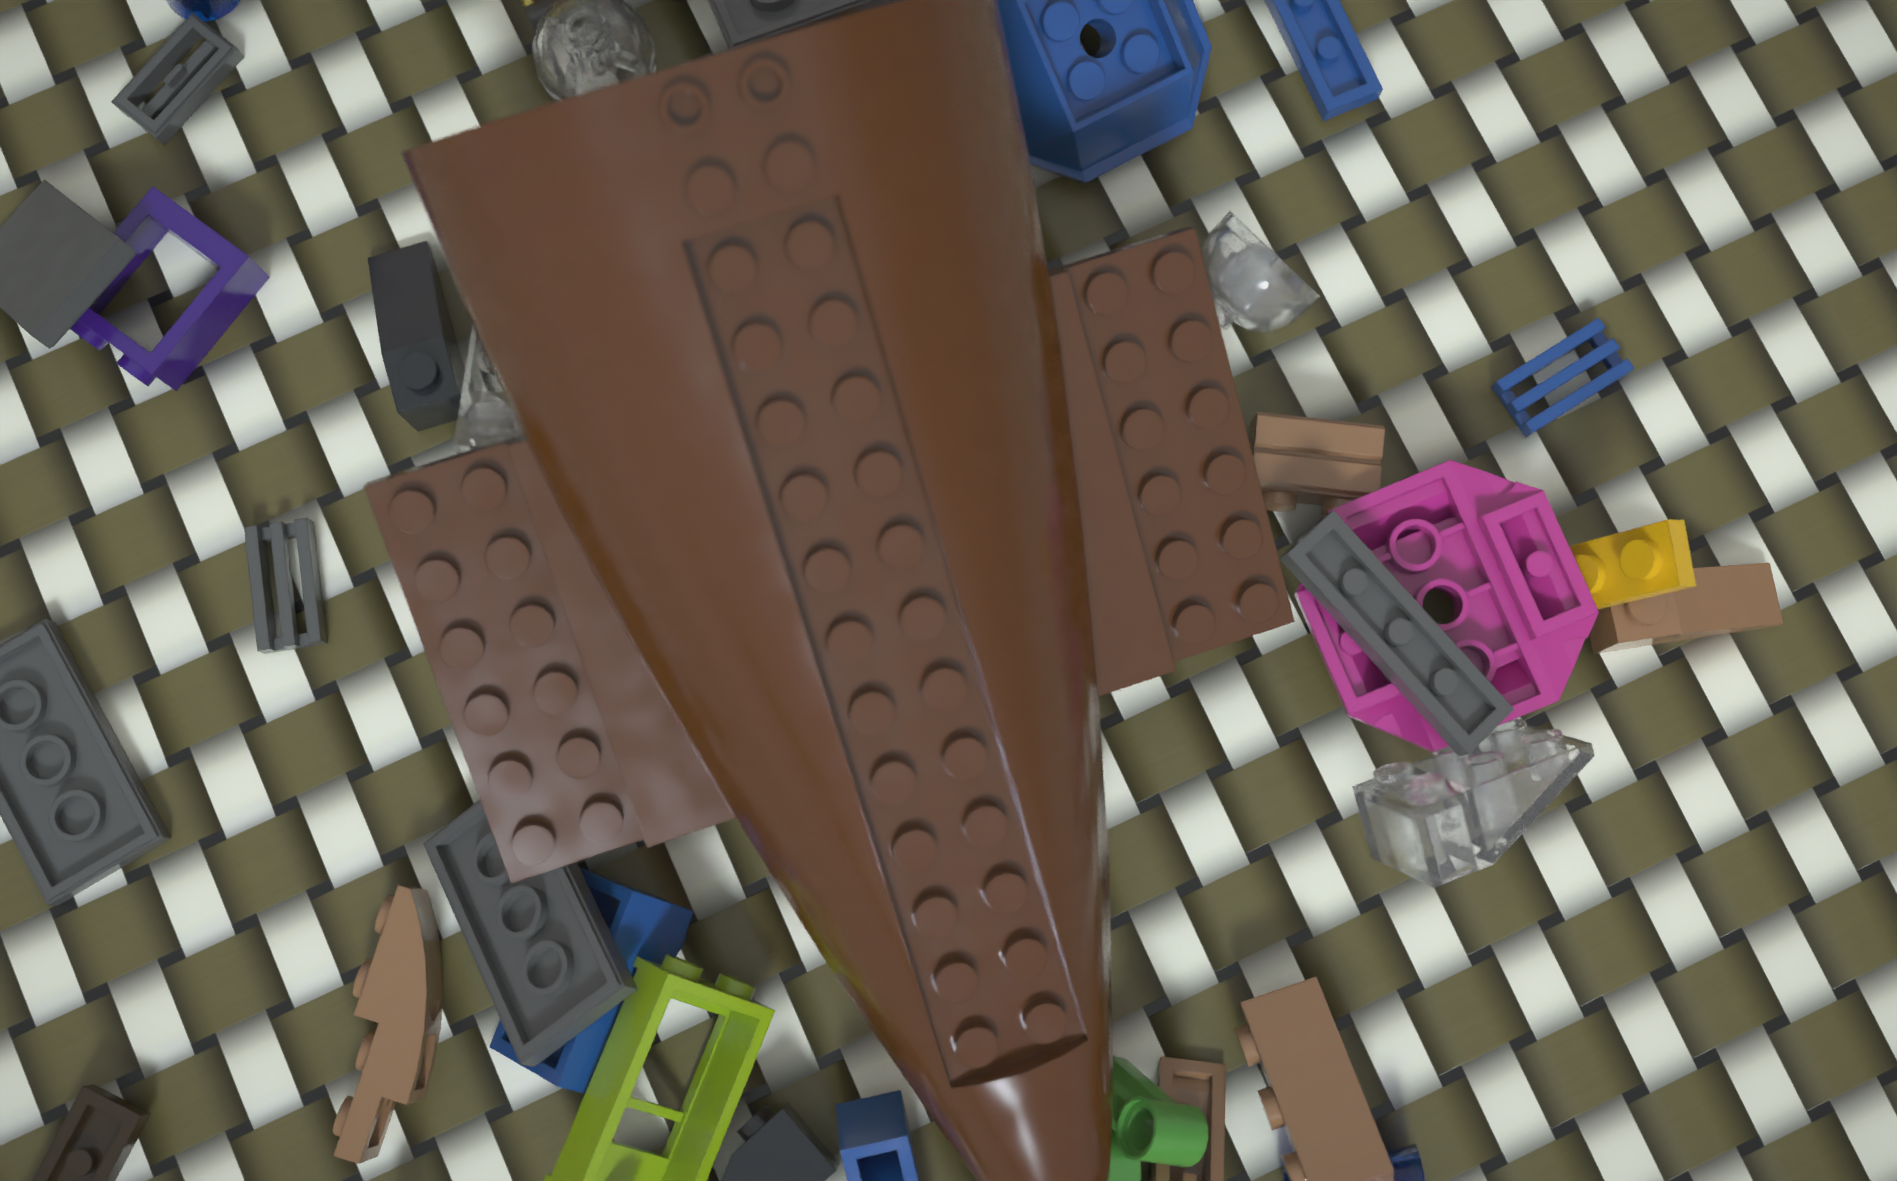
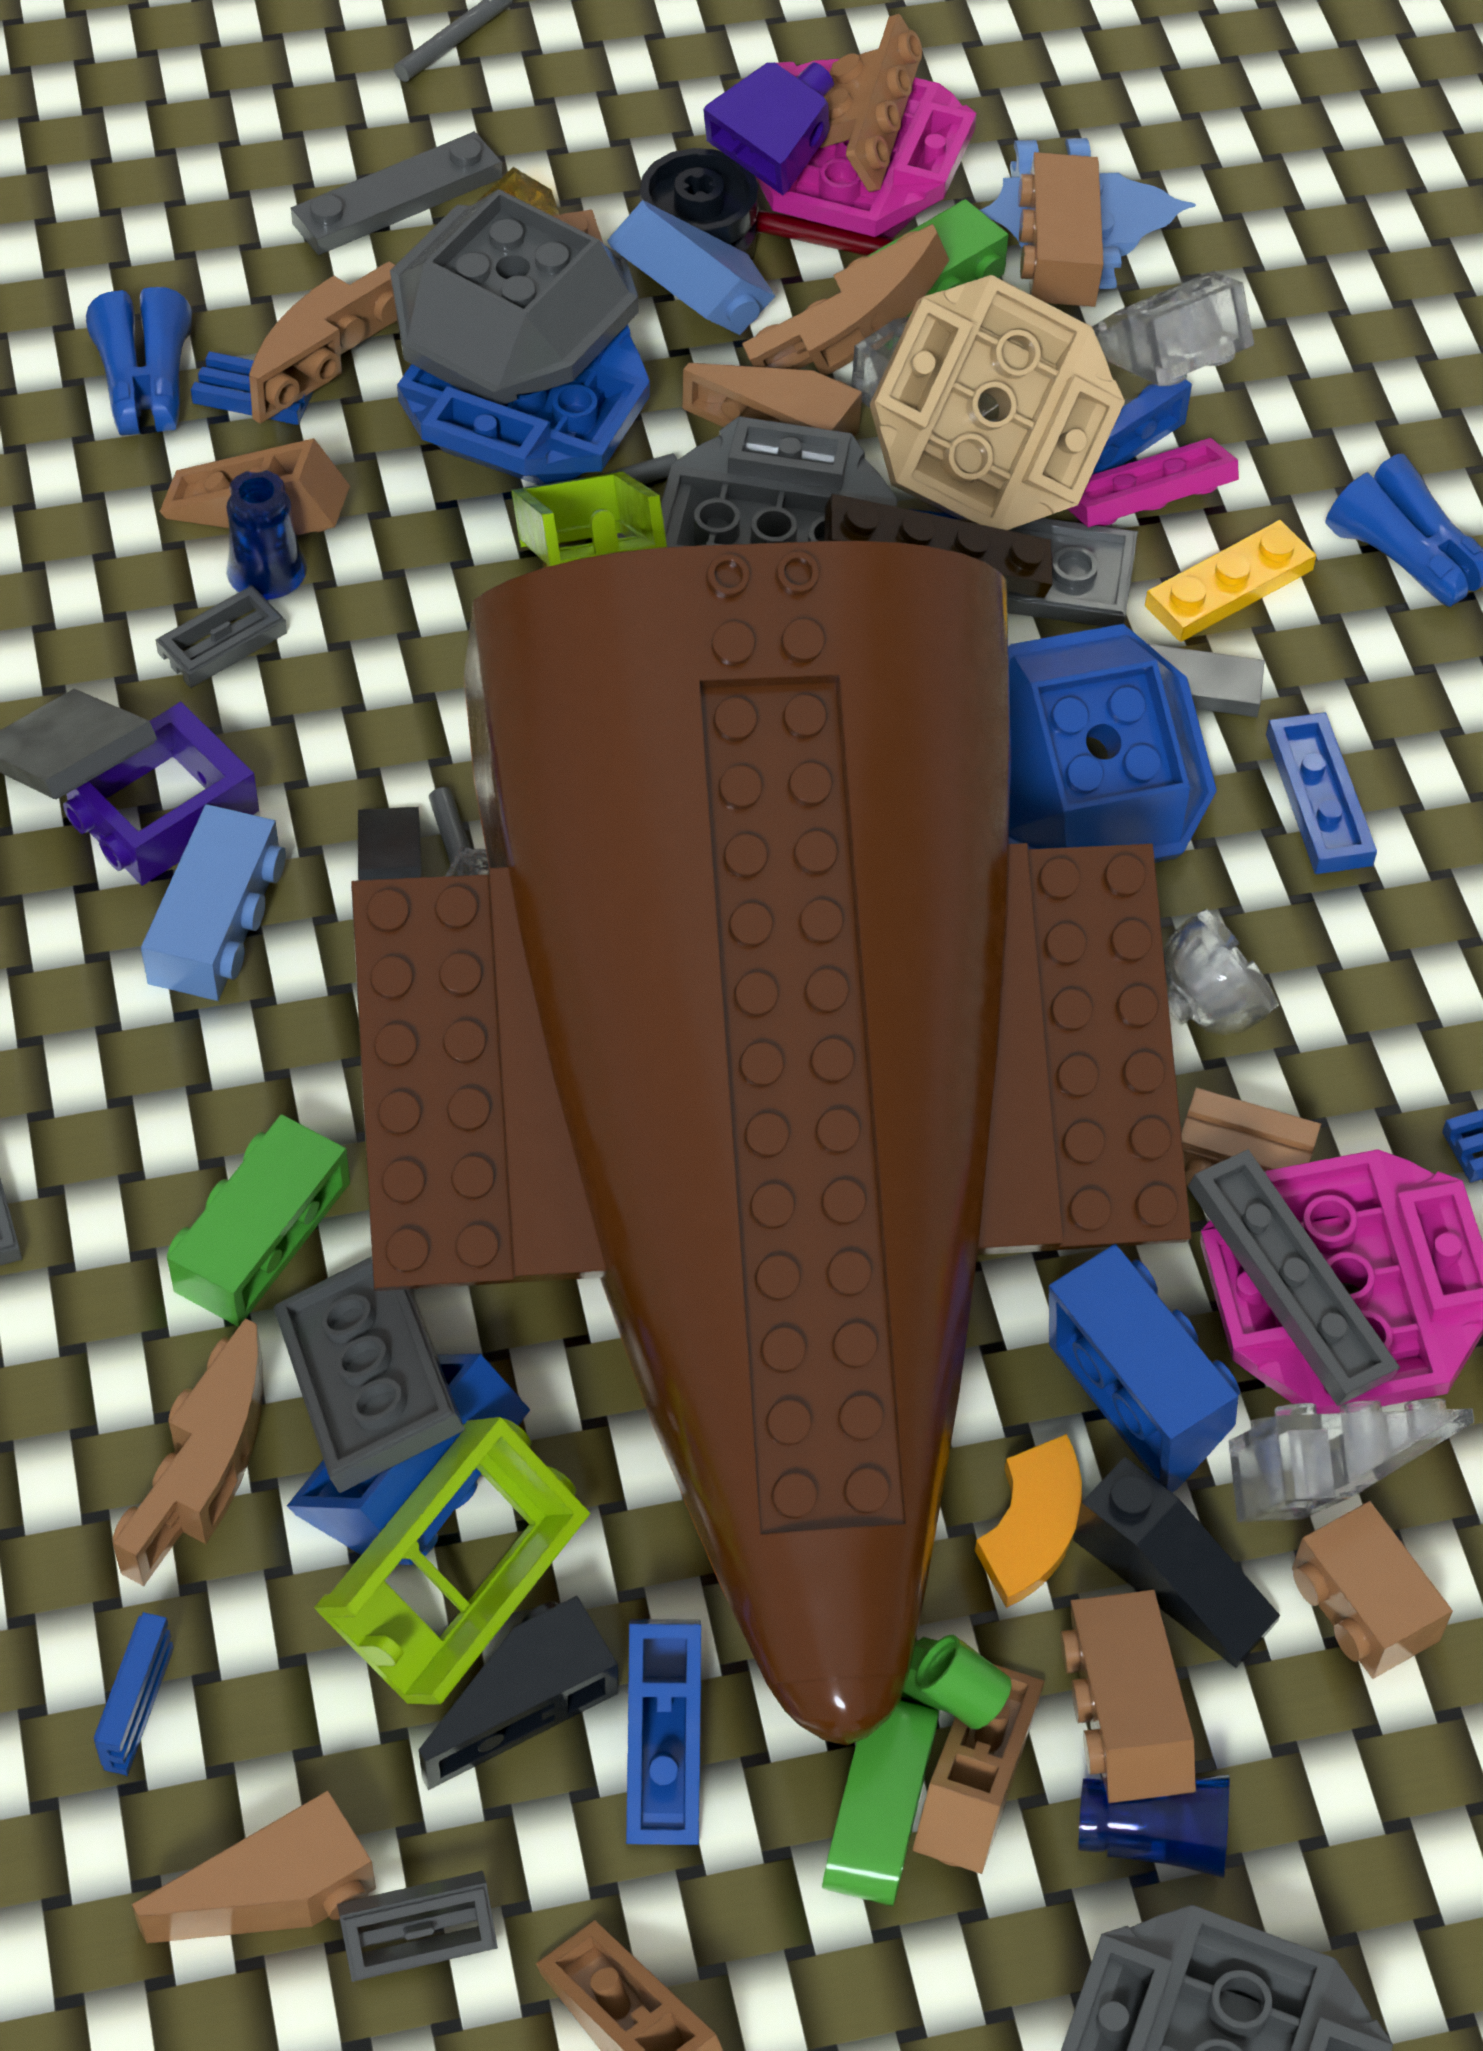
camera: 10 degrees right, 25 degrees down
dark grey tile [244,517,328,654] -> none
none -> medium blue brick [141,804,286,1001]
none -> bright green brick [167,1114,350,1327]
none -> light orange tile [975,1434,1082,1608]
none -> blue slope [1049,1244,1240,1493]
none -> black slope [1073,1457,1280,1668]
none -> medium nougat brick [1292,1501,1453,1679]

